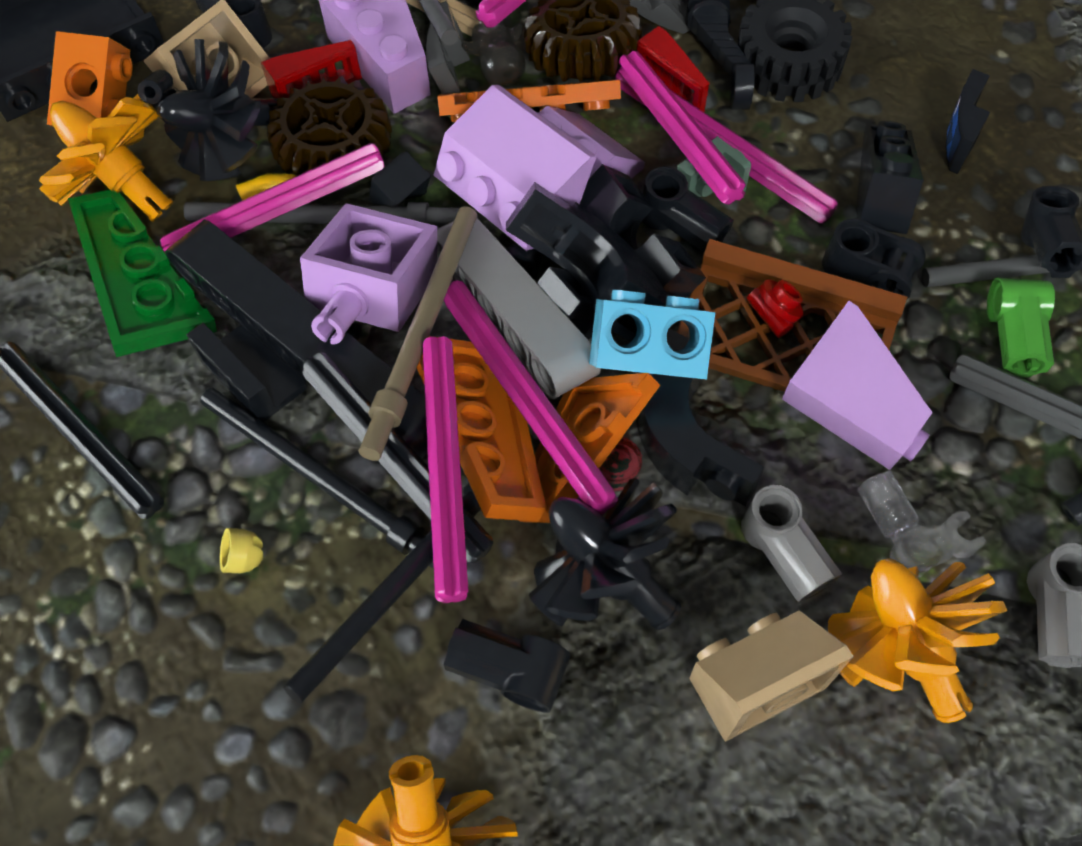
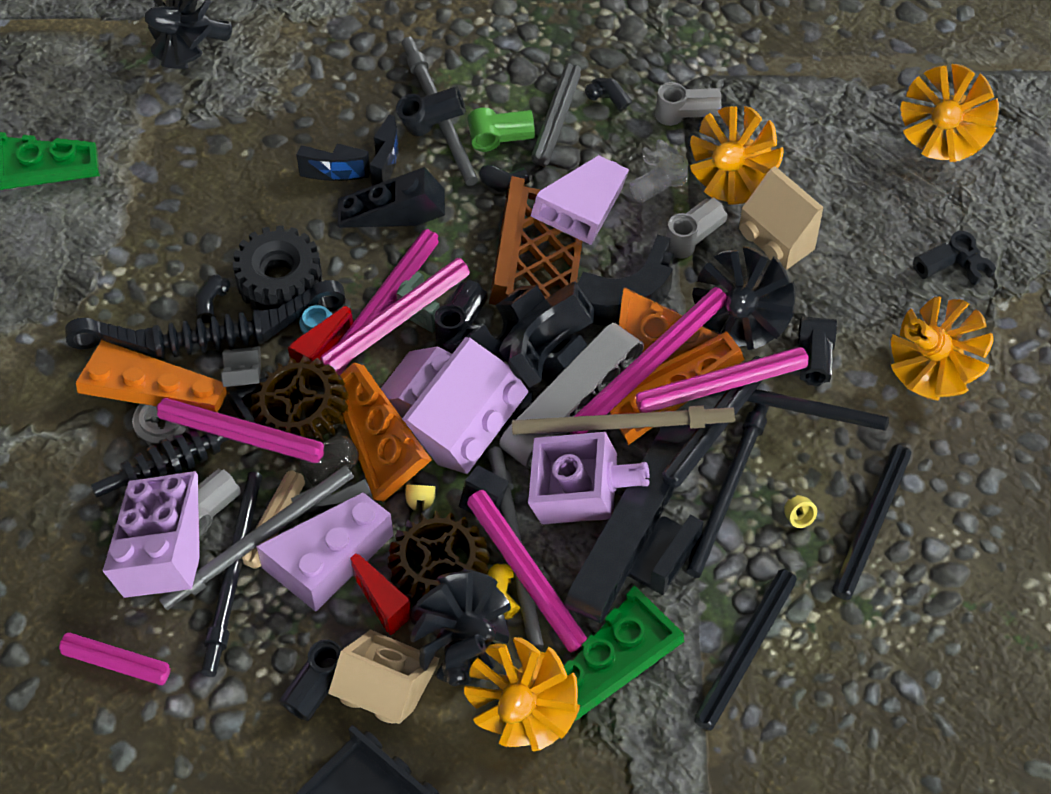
camera: 105 degrees left, 5 degrees down
orange brick [47,31,133,127] -> none
medium azure brick [589,290,715,379] -> none
red plate [746,279,803,338] -> none
black piece [822,218,926,299] -> none
none -> medium azure plate [299,305,332,334]
none -> black slope [370,114,398,186]
none -> light yellow hinge [405,485,435,511]
none -> black arm [479,164,530,193]
none -> black axle [832,444,912,601]

